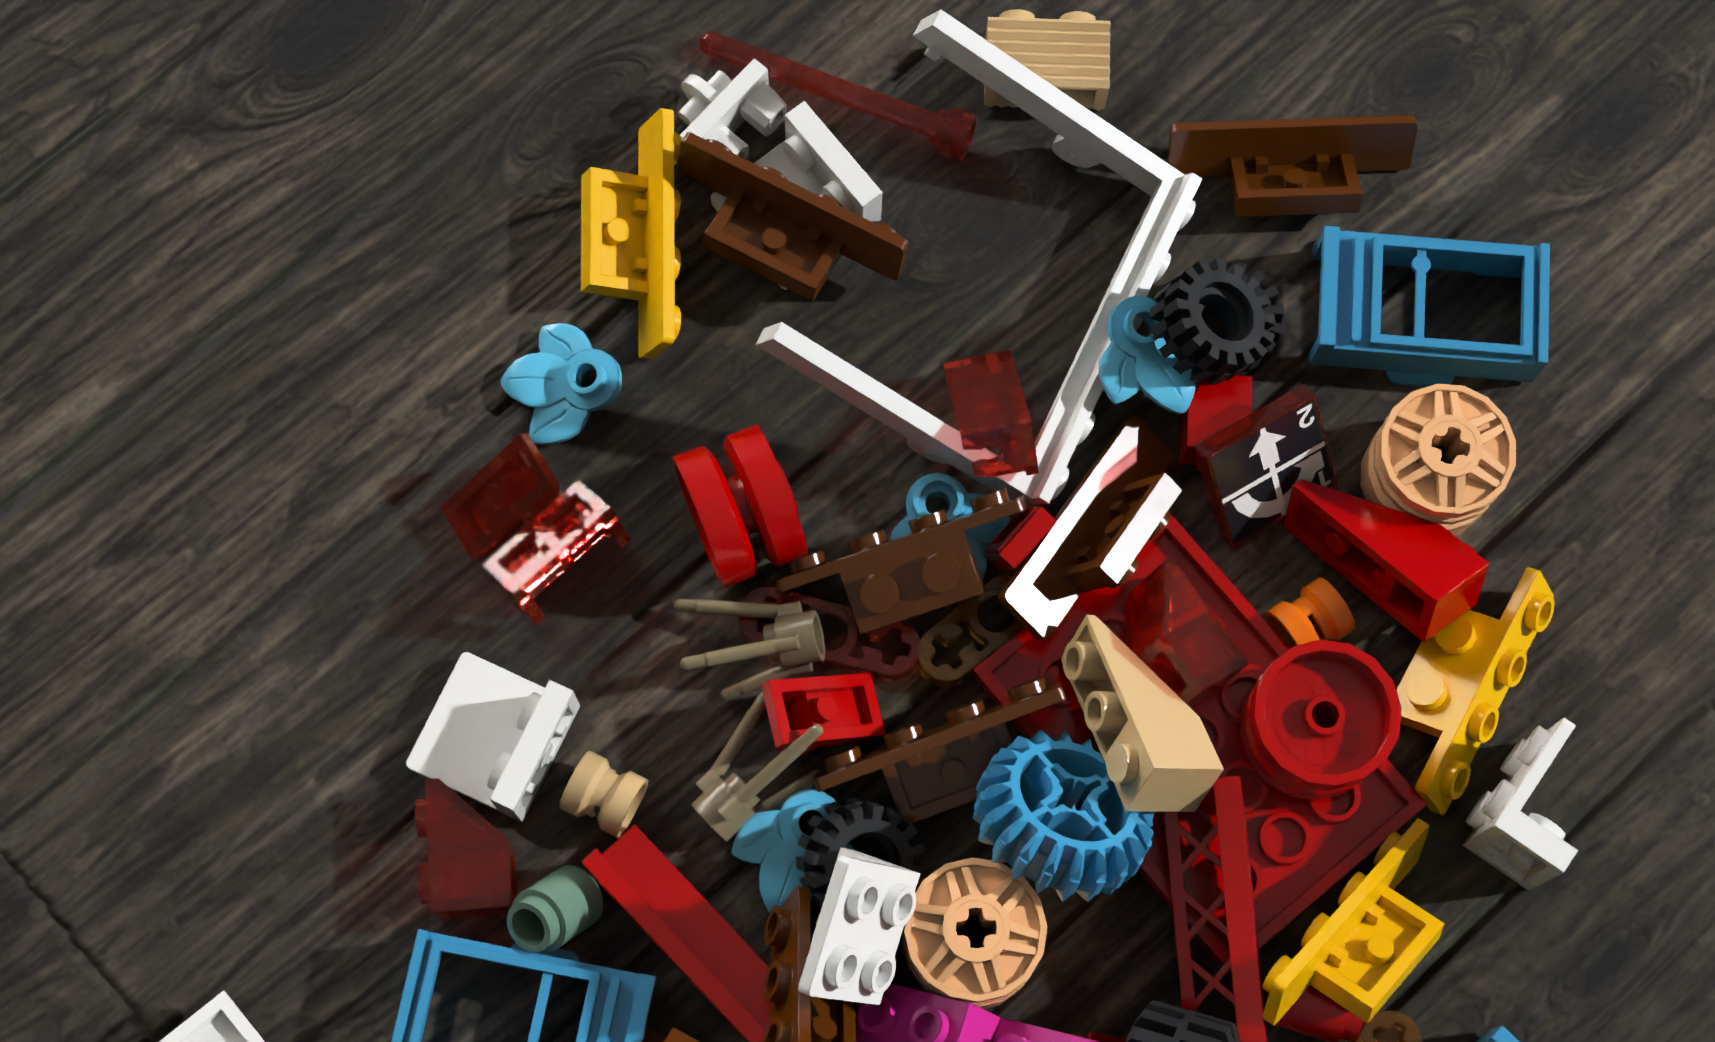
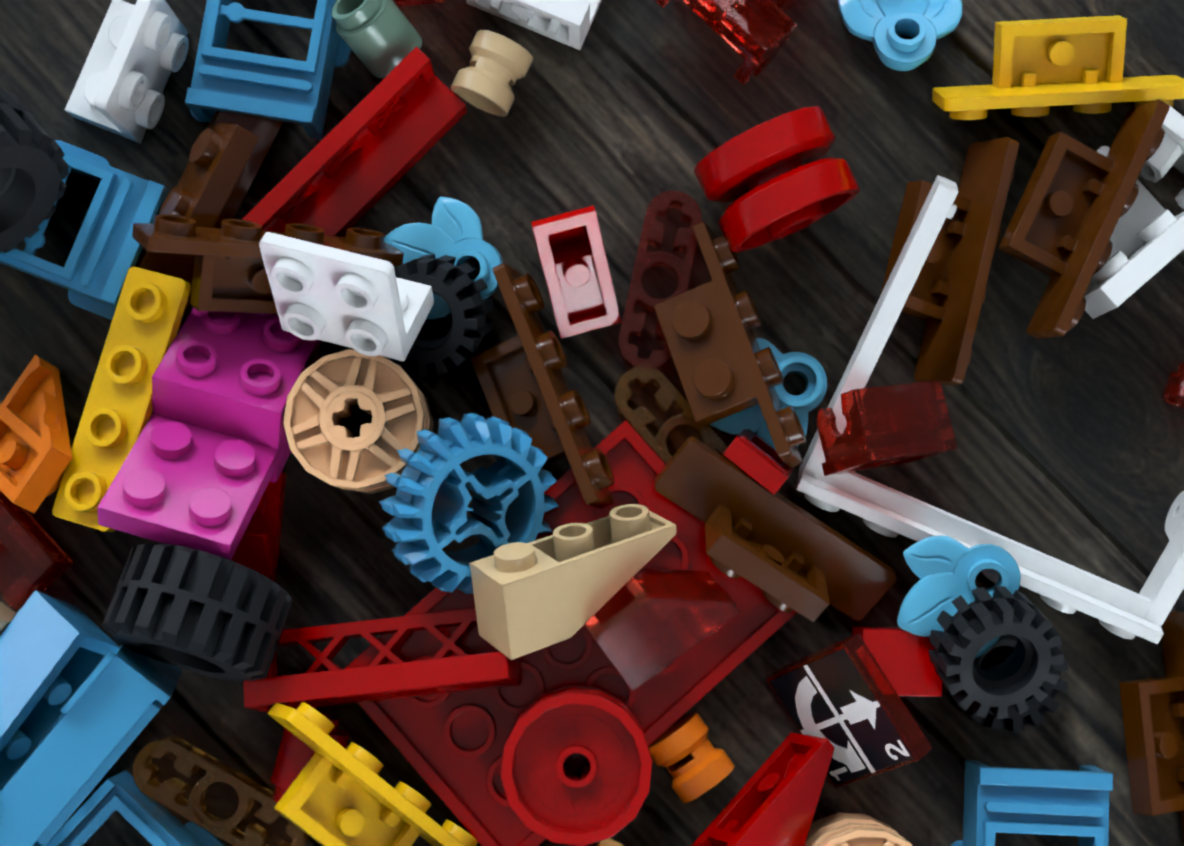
camera: 85 degrees right, 10 degrees up
dark tan plant [673,599,825,701] -> none
dark tan plant [691,692,823,841] -> none
none -> reddish brown bracket [879,137,1019,385]

